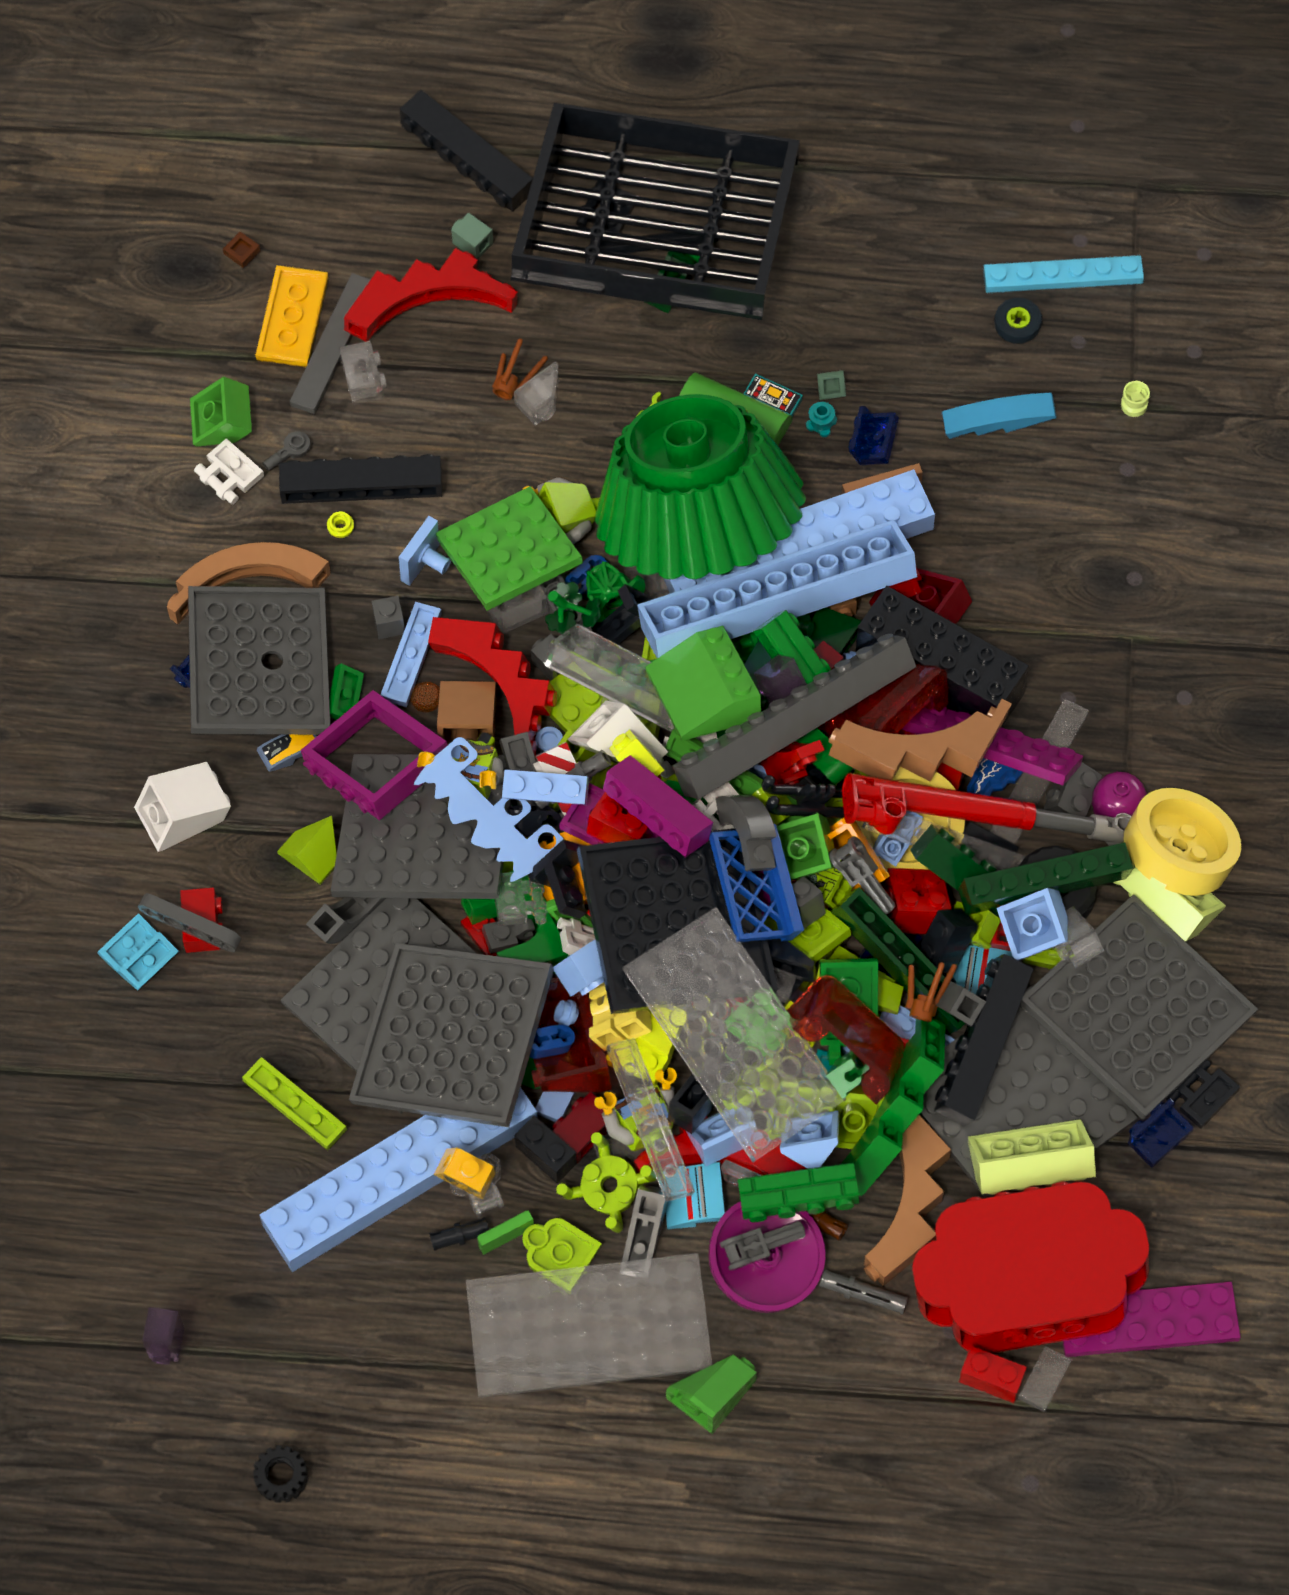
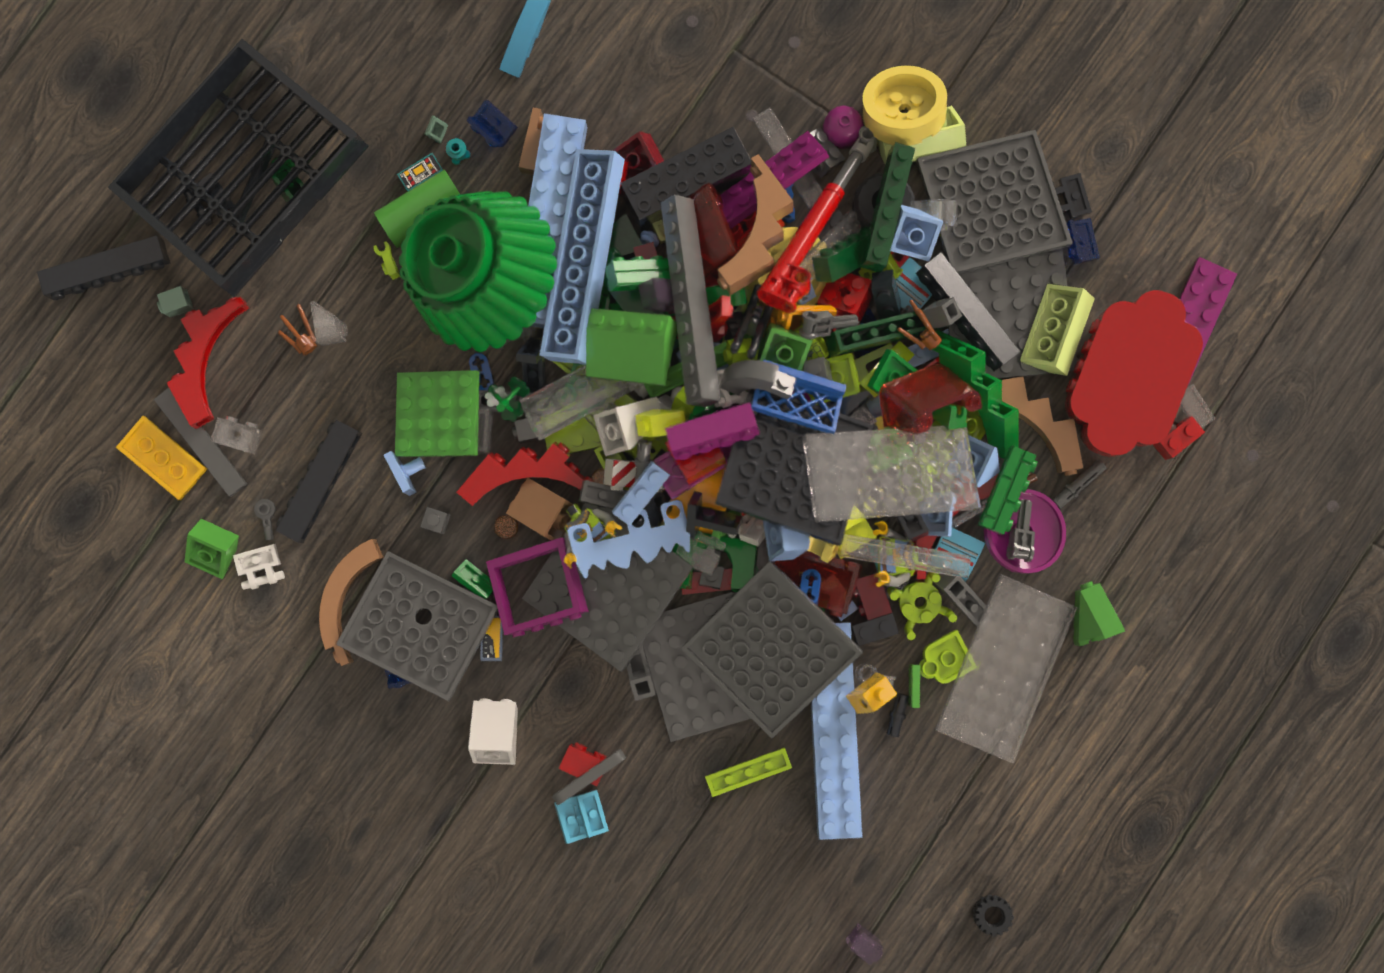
camera: 60 degrees left, 20 degrees up
reddish brown plate [223,232,261,268] -> none
lime slope [277,816,337,885] -> none
neon yellow plate [327,511,354,538] -> none
light blue plate [380,602,442,707] -> none
lime torso [523,477,600,545] -> none
light blue tile [535,727,563,753] -> none
light blue plate [554,1000,579,1026] -> none
green piece [586,561,645,622] -> none

